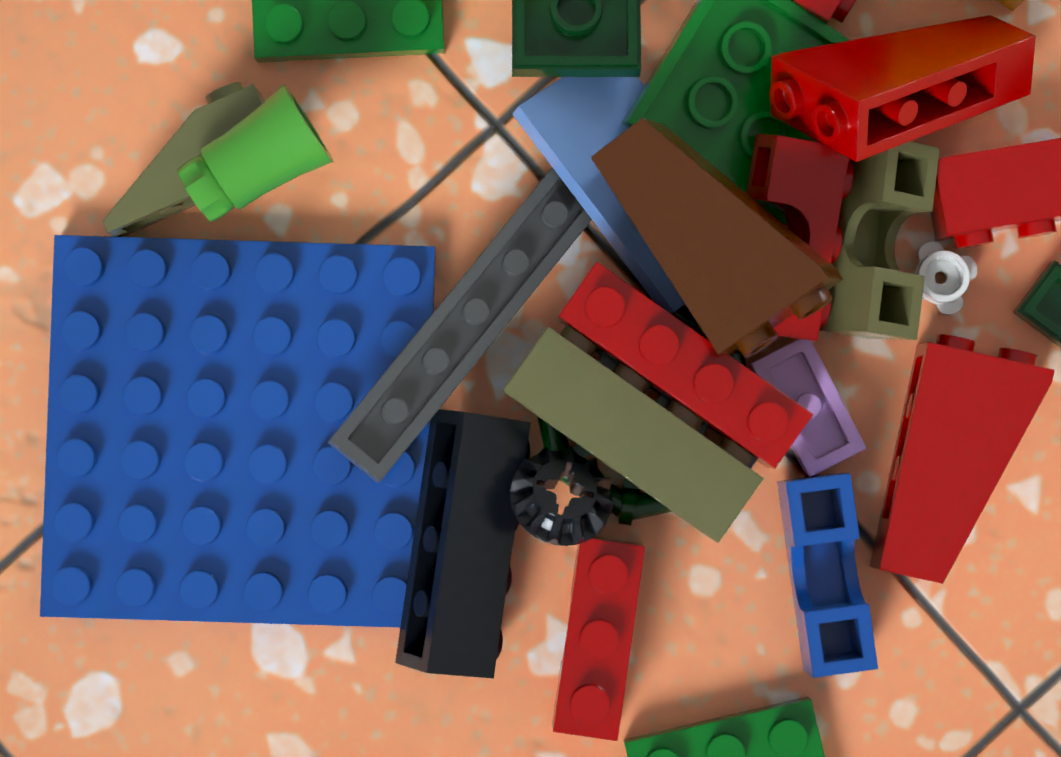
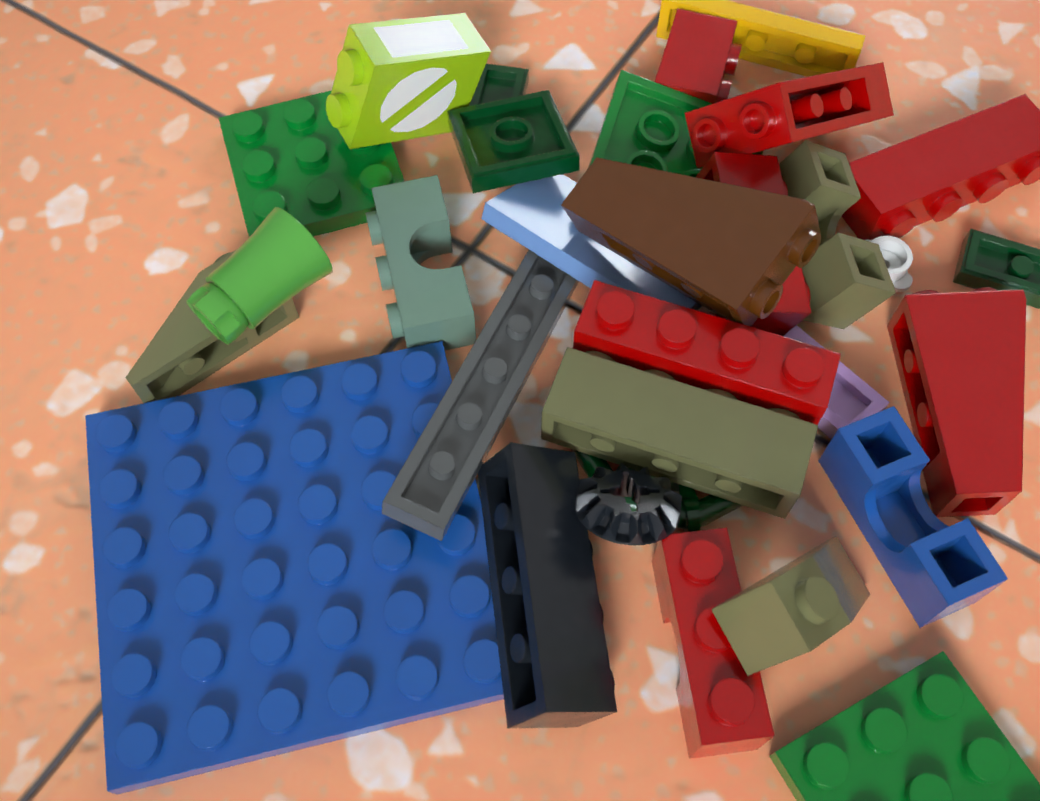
camera: 15 degrees left, 25 degrees down
none -> sand green arch [365,175,476,351]
none -> olive slope [711,536,870,675]

